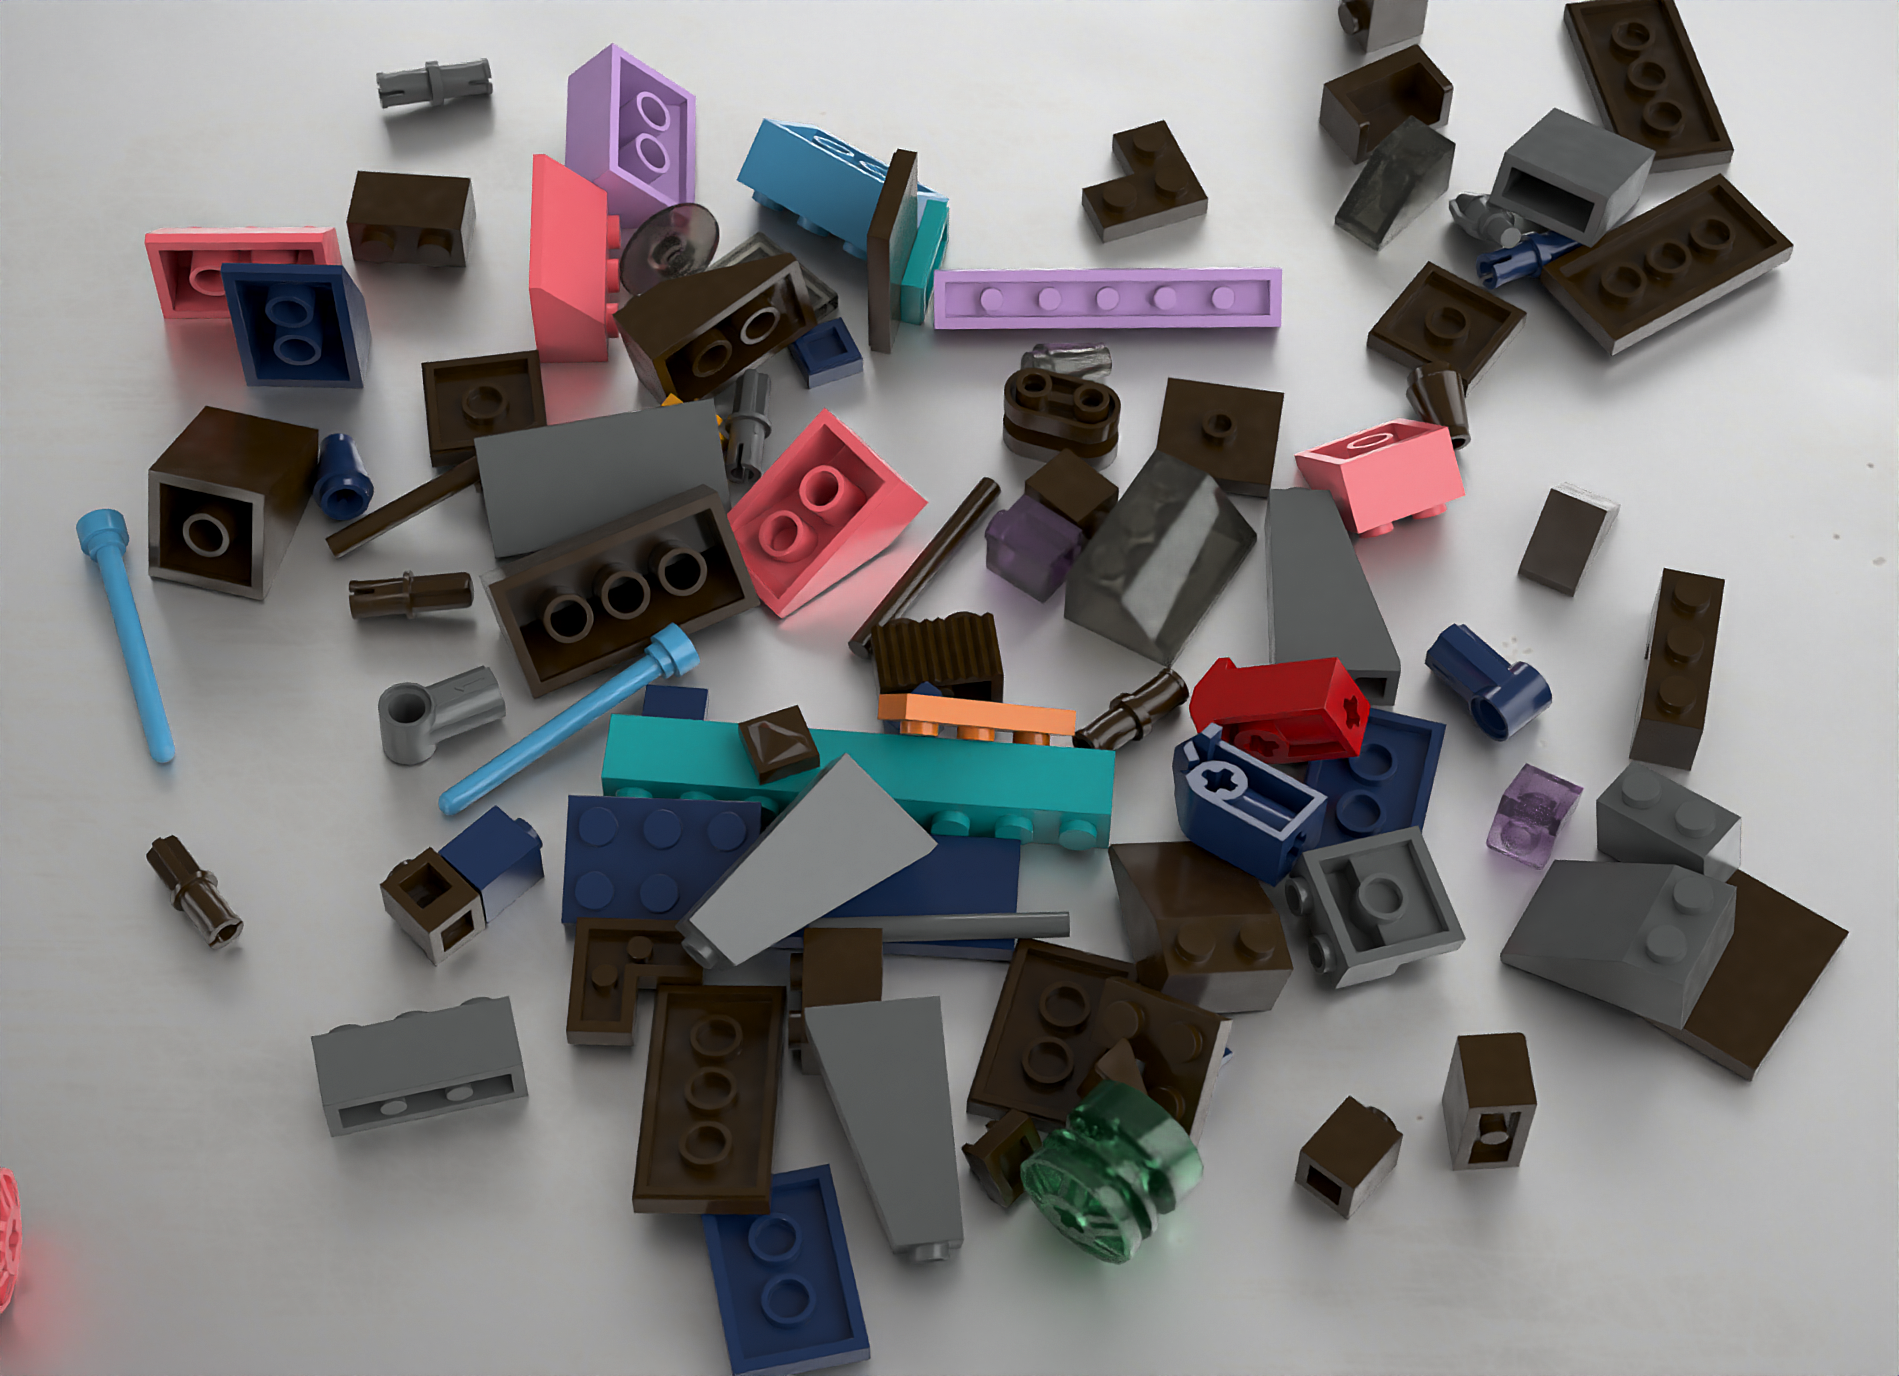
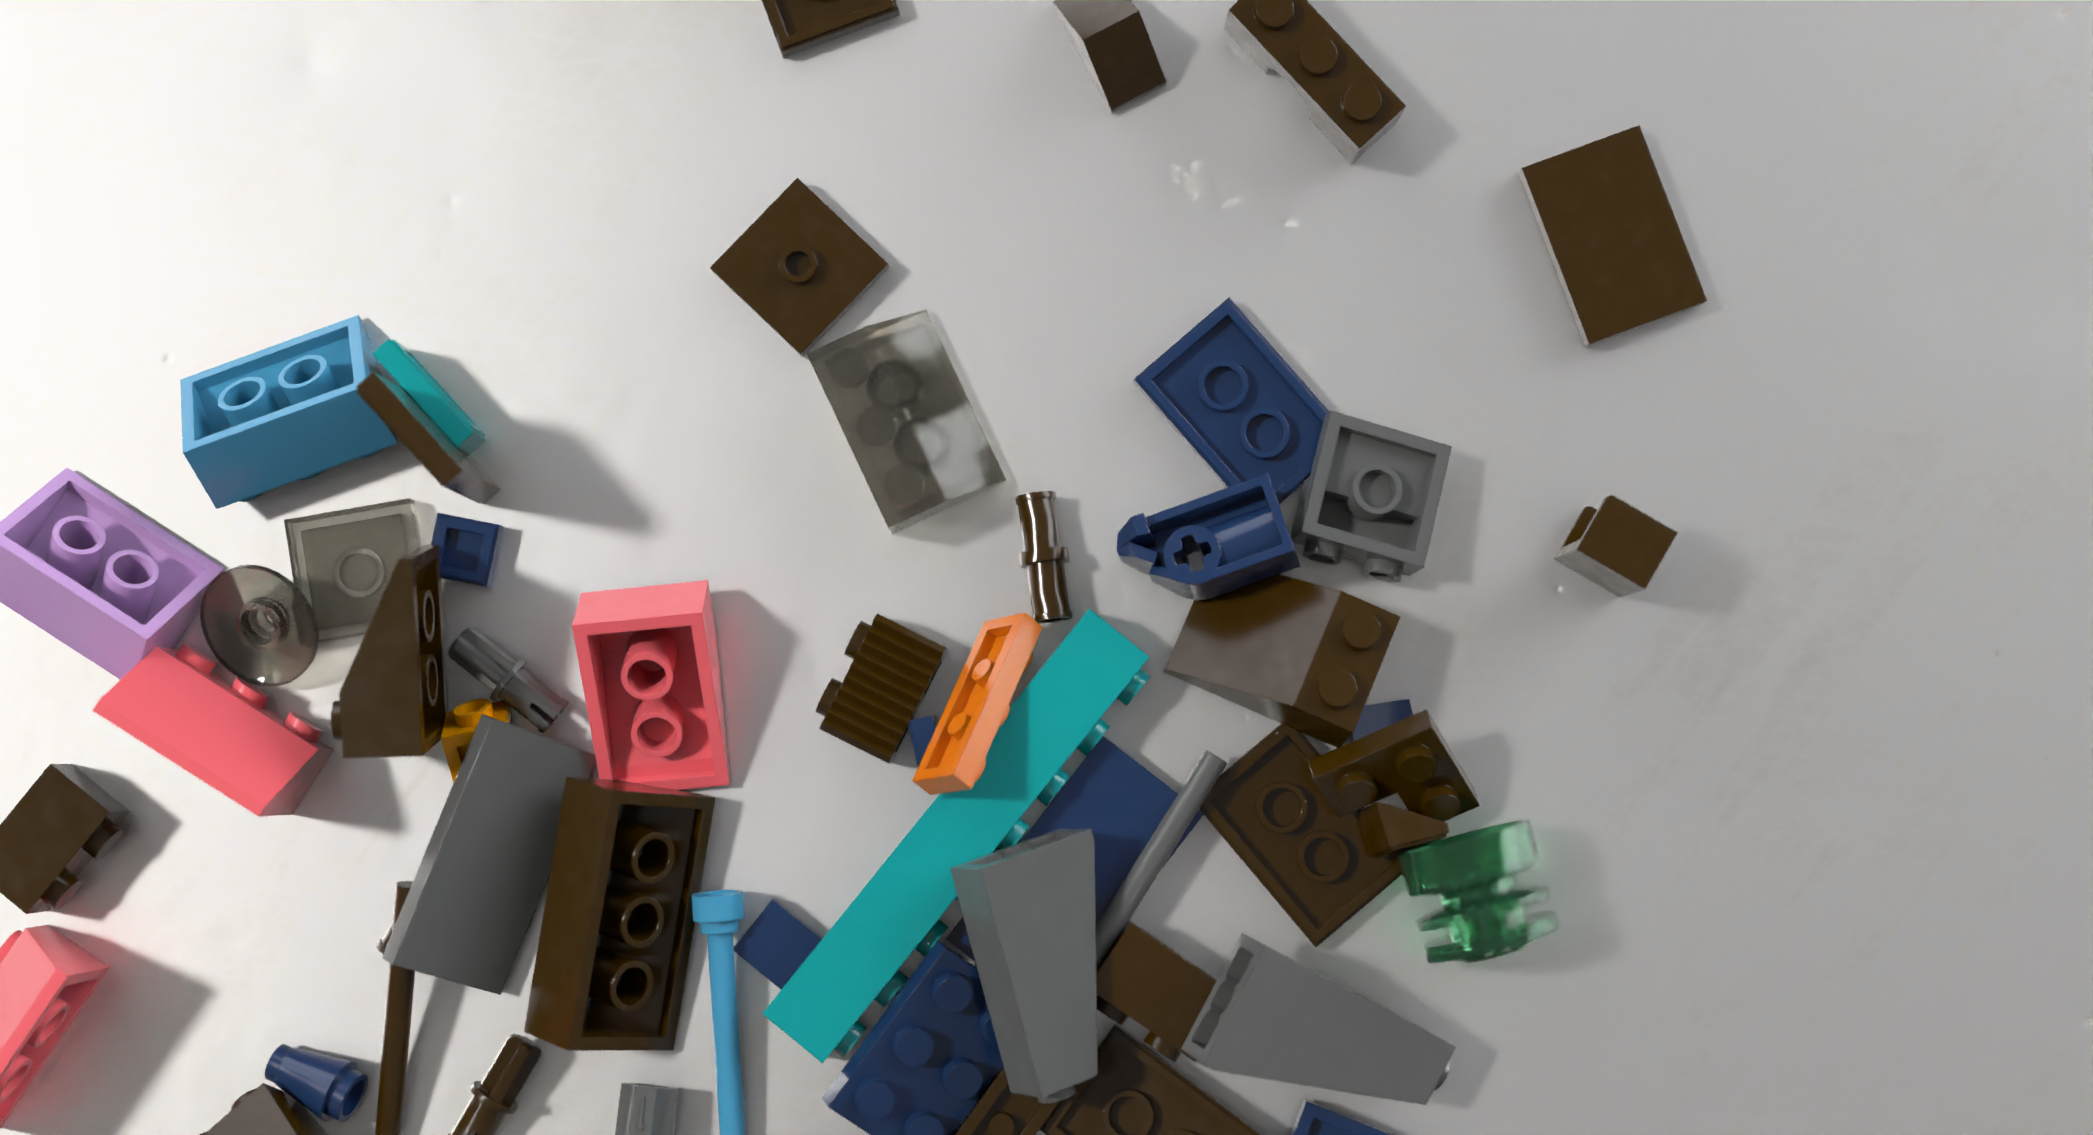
camera: 55 degrees left, 30 degrees up
dark blue slope [220,263,371,389] -> none
dark brown plate [421,350,547,468] -> none
dark brown tile [738,705,820,785] -> none
dark brown bar [848,477,1001,658] -> none
lavender plate [934,267,1282,329] -> none
dark brown tile [961,1108,1053,1208] -> none
clear purple brick [984,494,1082,604] -> none
dark brown brick [1003,367,1121,471] -> none
clear smoke cone [1021,342,1112,381] -> none
dark brown brick [1023,447,1119,558] -> none
dark brown plate [1081,120,1208,243] -> none
red piece [1189,657,1371,764] -> none
dark grey slope [1264,487,1401,706] -> none
coral slope [1294,418,1465,538] -> none
dark brown brick [1294,1095,1403,1220] -> none
dark brown cone [1405,361,1471,452] -> none
dark blue piece [1424,623,1552,742] -> none
clear purple bracket [1486,763,1584,870] -> none
dark grey slope [1500,860,1737,1030] -> none
dark grey brick [1596,760,1741,883] -> none

